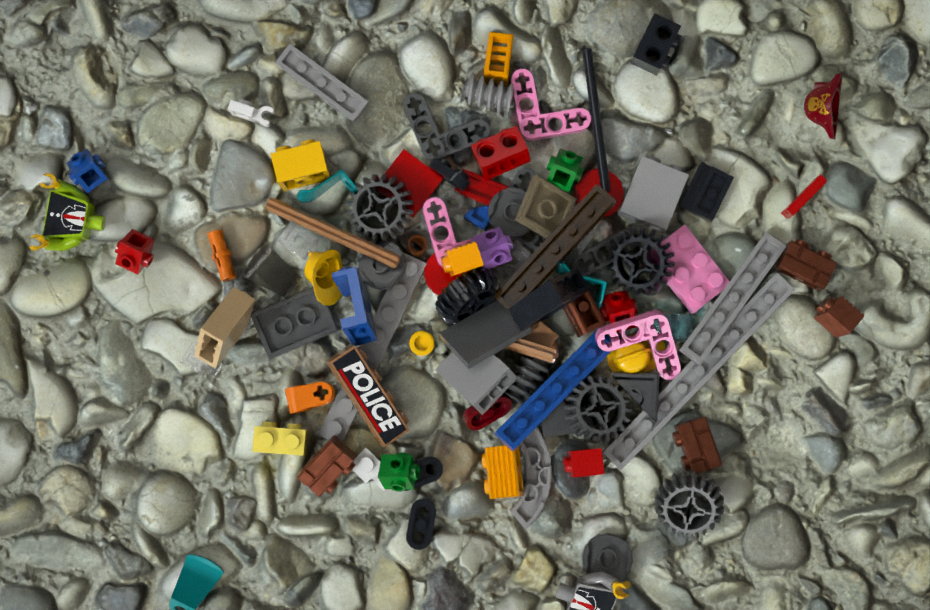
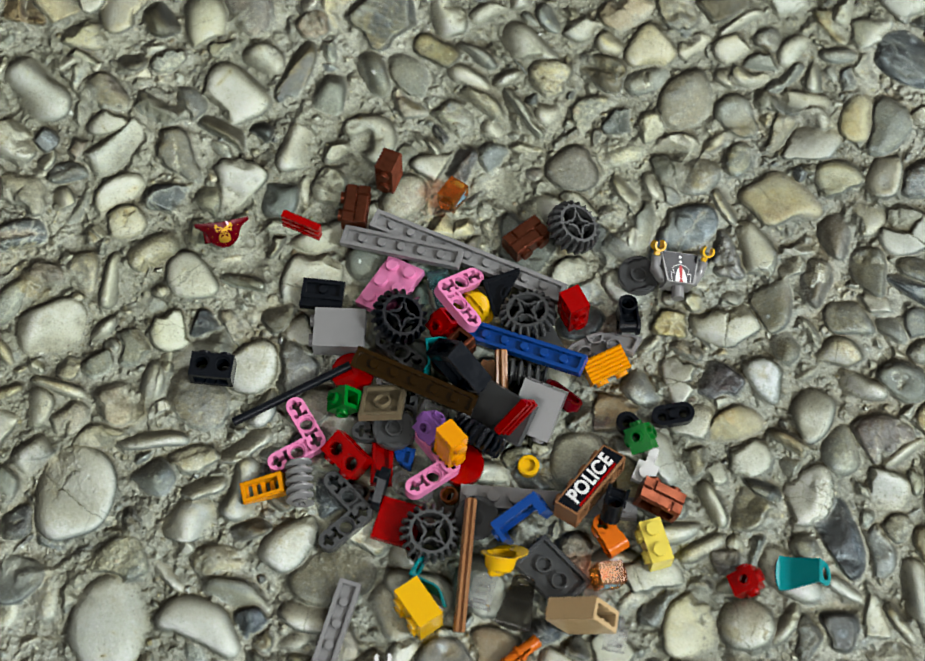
camera: 110 degrees left, 20 degrees down
none -> clear orange brick [437,176,468,213]
none -> red tile [494,399,538,435]
none -> clear orange brick [588,560,627,592]
none -> black piece [600,483,630,525]
none -> black piece [615,294,641,335]
none -> red brick [726,563,765,599]

